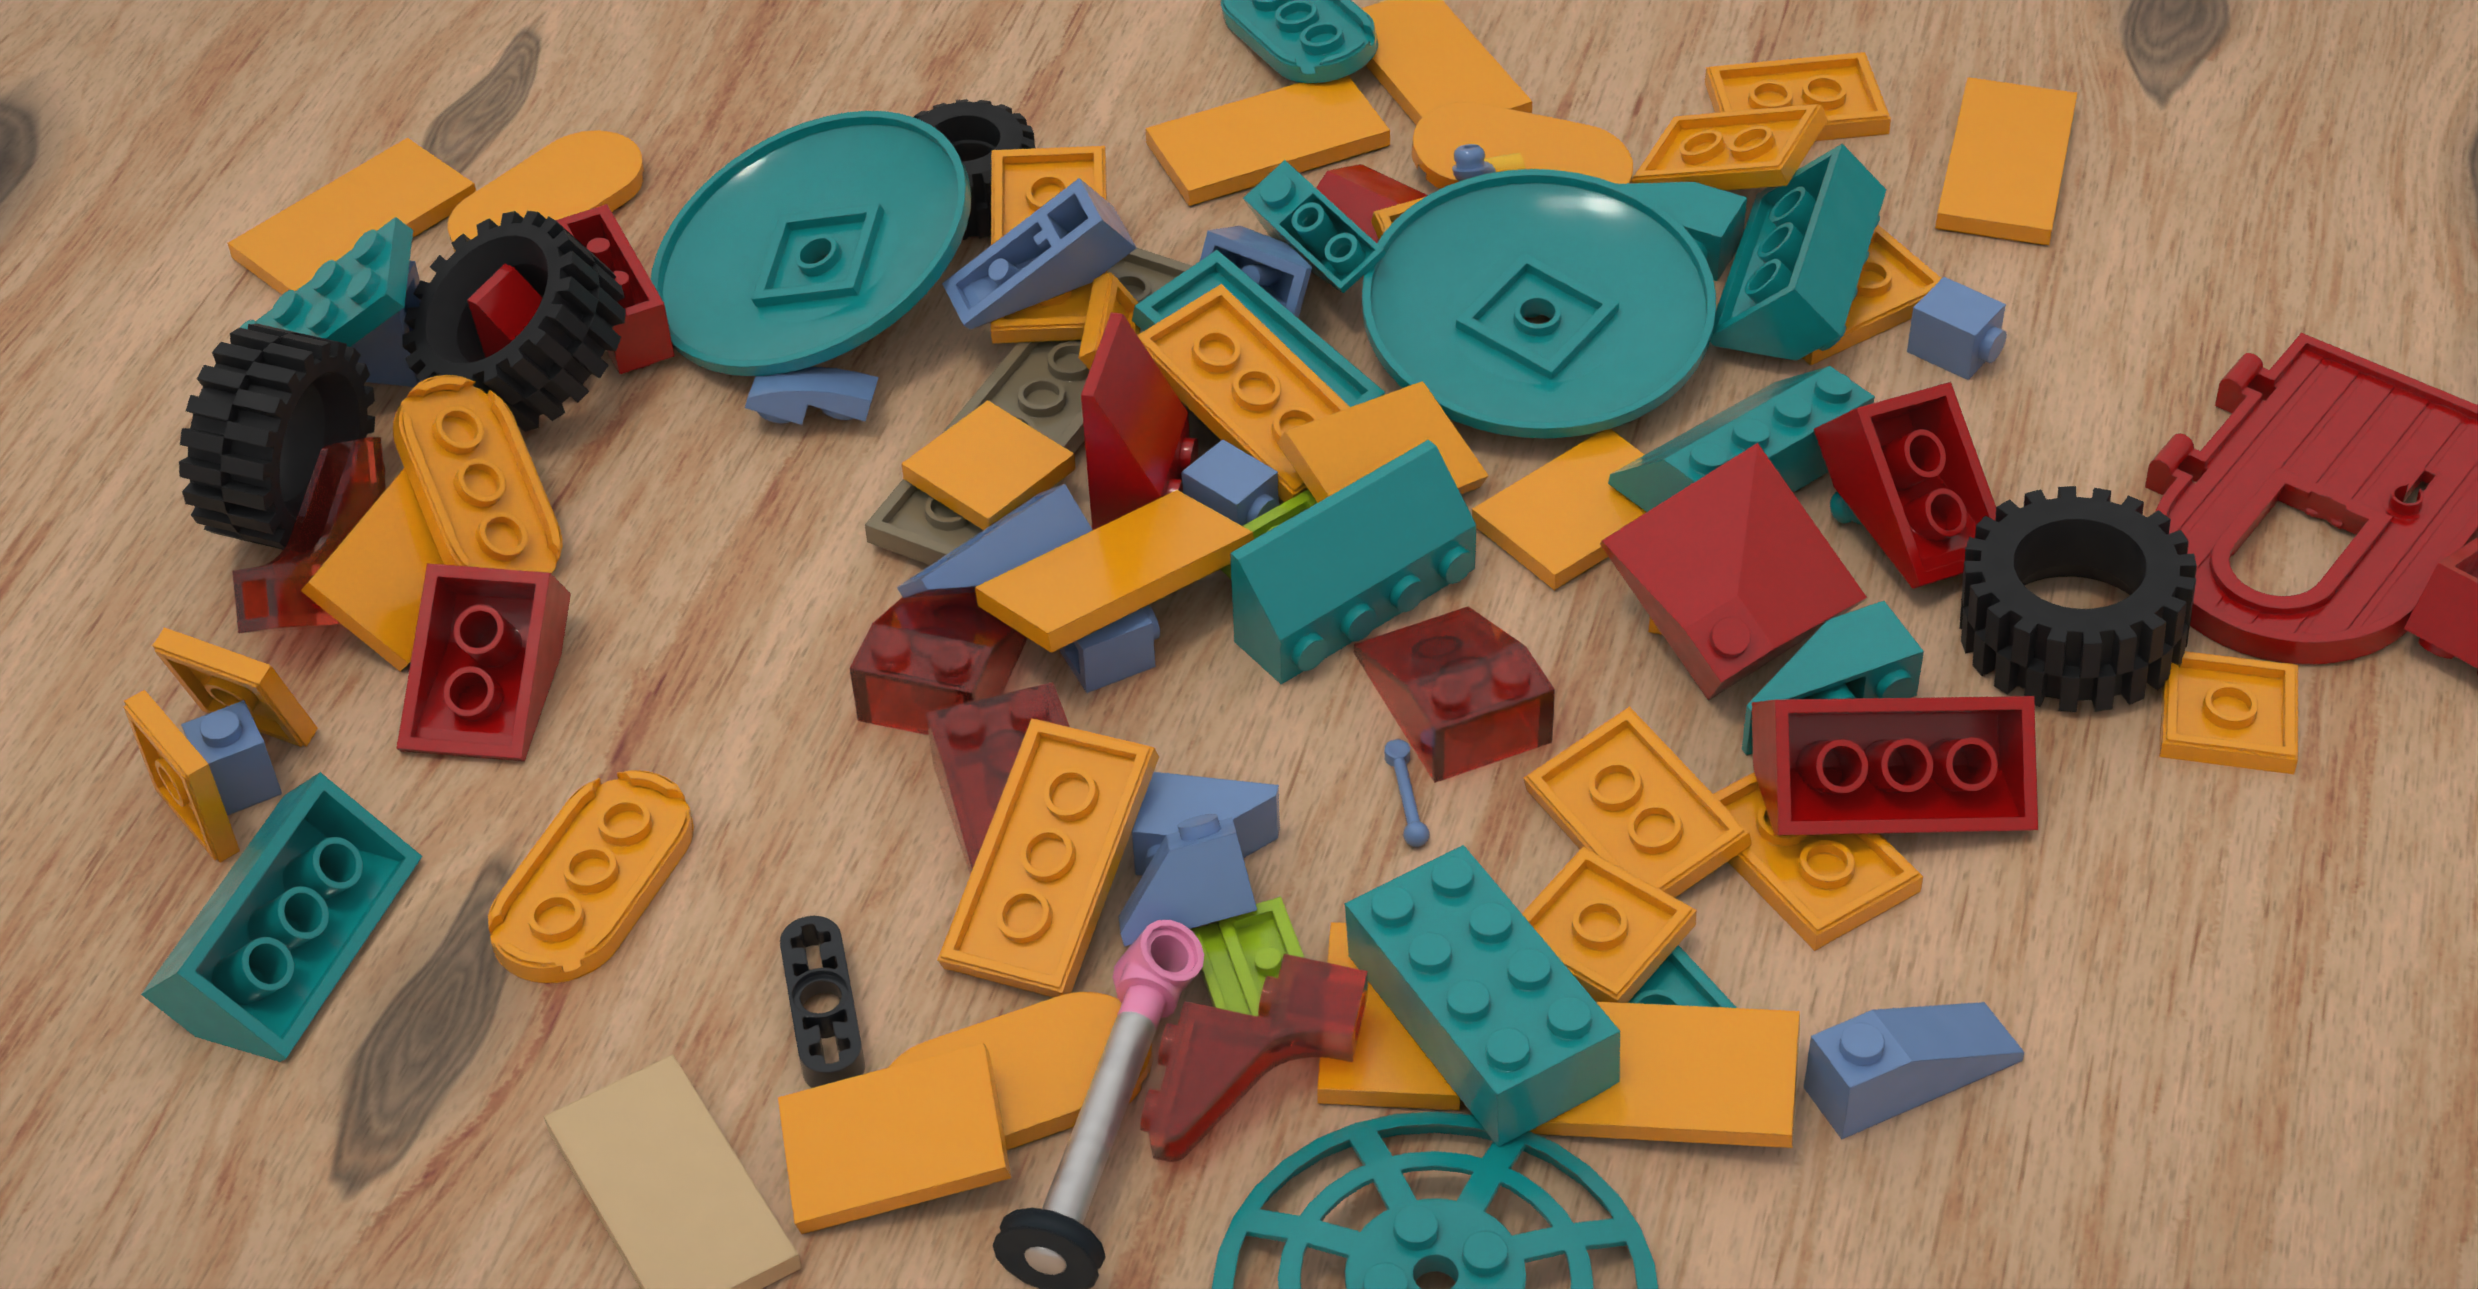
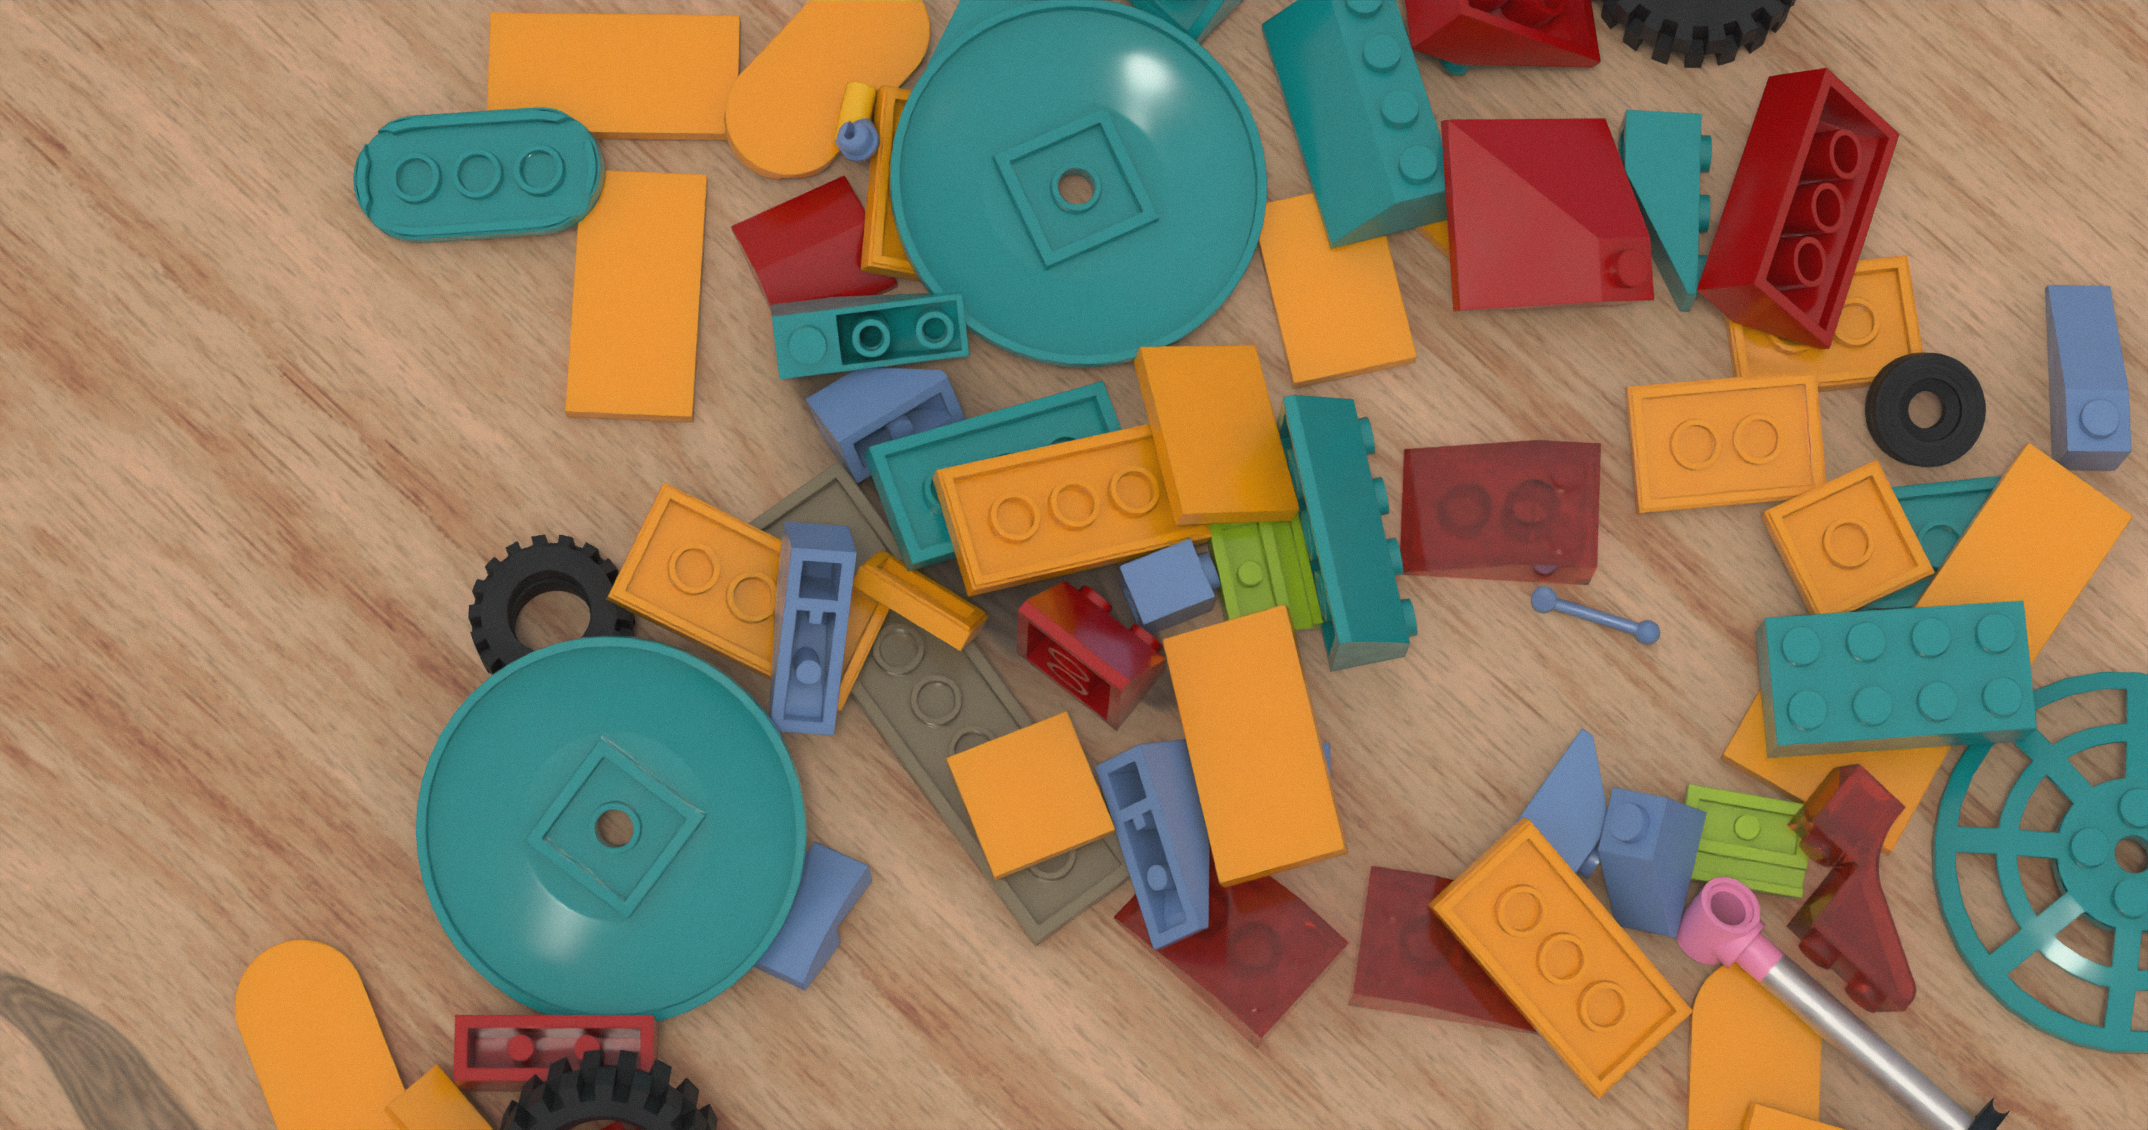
camera: 70 degrees left, 30 degrees up
none -> black tyre [1865,353,1986,467]

